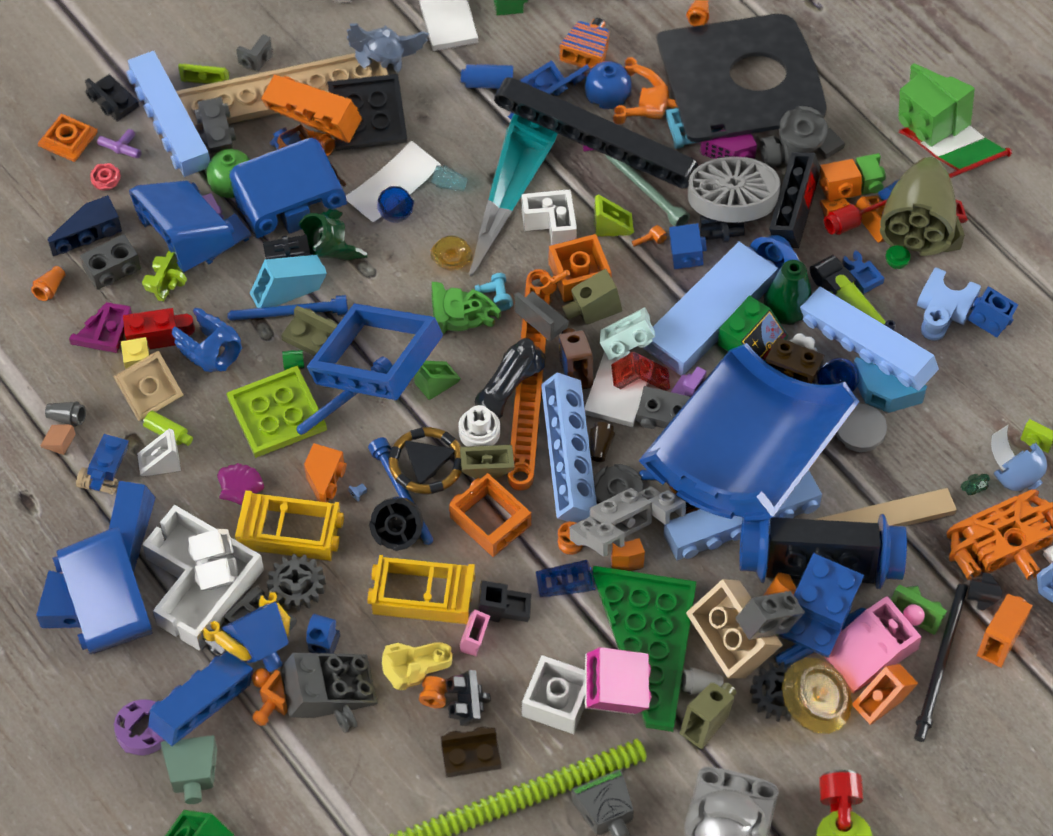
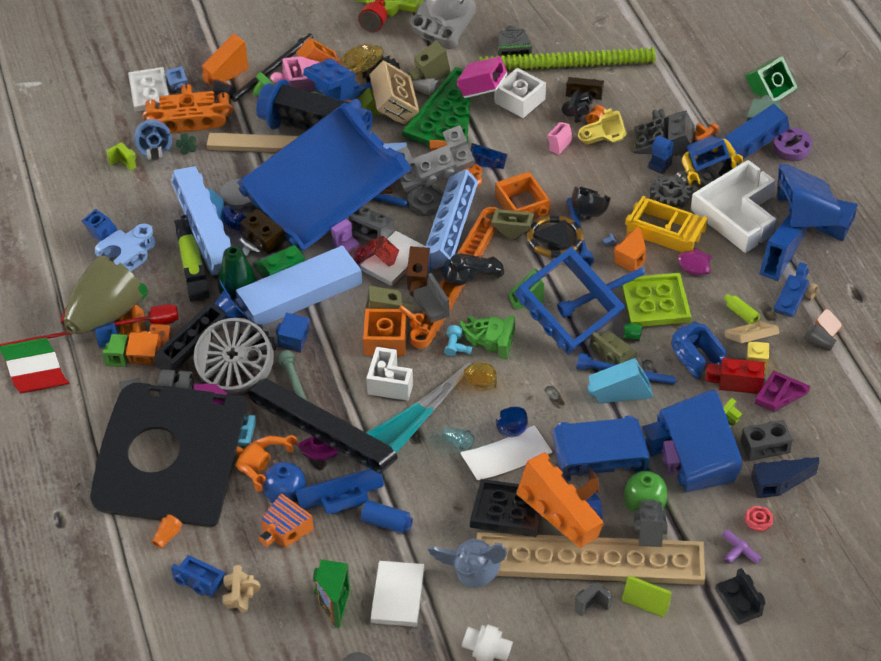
camera: 160 degrees left, 10 degrees down
orange cone [31,266,66,301] -> none
orange piece [38,113,98,162] -> none
light blue brick [126,51,210,177] -> none
white slope [137,429,181,477] -> none
white piece [188,529,239,590] -> none
black hips [263,235,310,259] -> none
dark green helmet [299,209,368,261] -> none
yellow door [367,555,475,624] -> none
white piece [458,405,500,447] -> none
black brick [478,580,532,623] -> none
dark brown cone [590,422,615,462] -> none
lime slope [594,194,634,237] -> none
light aqua plate [600,307,655,360] -> none
orange hand [631,225,667,247] -> none
dark grey brick [735,591,805,640] -> none
dark grey tile [779,106,828,152] -> none
blue plate [842,251,884,294] -> none
bright green piece [898,63,975,147] -> none

